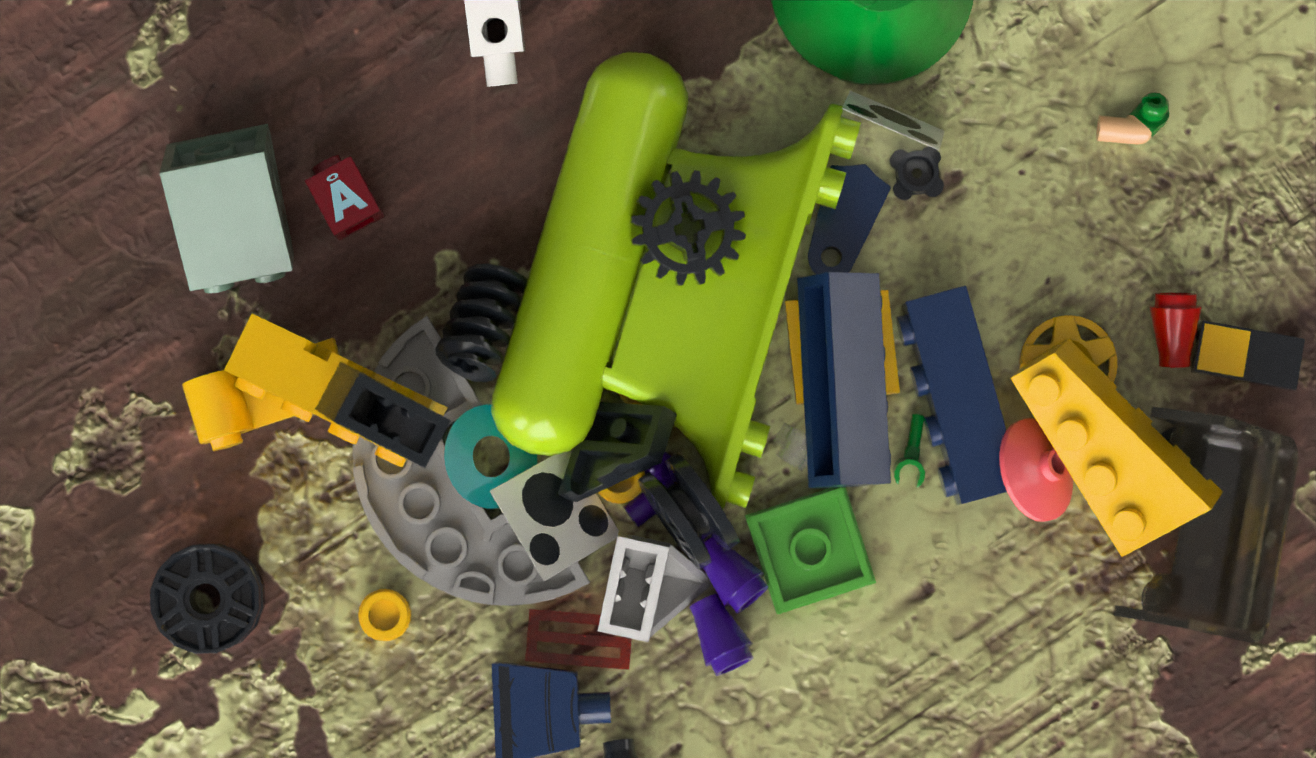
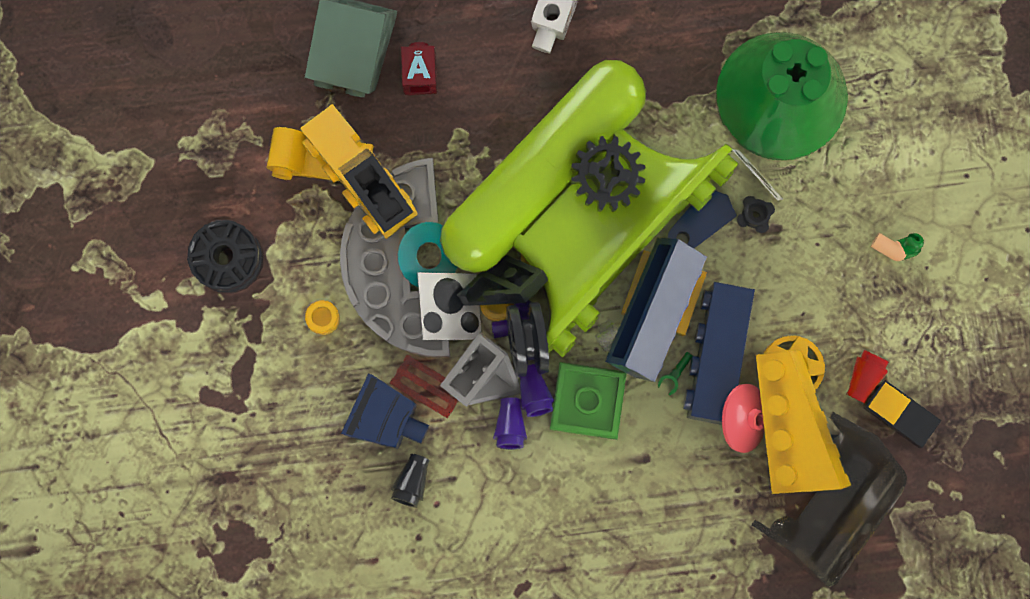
camera: 25 degrees right, 5 degrees down
black piece [435,264,527,382] -> none

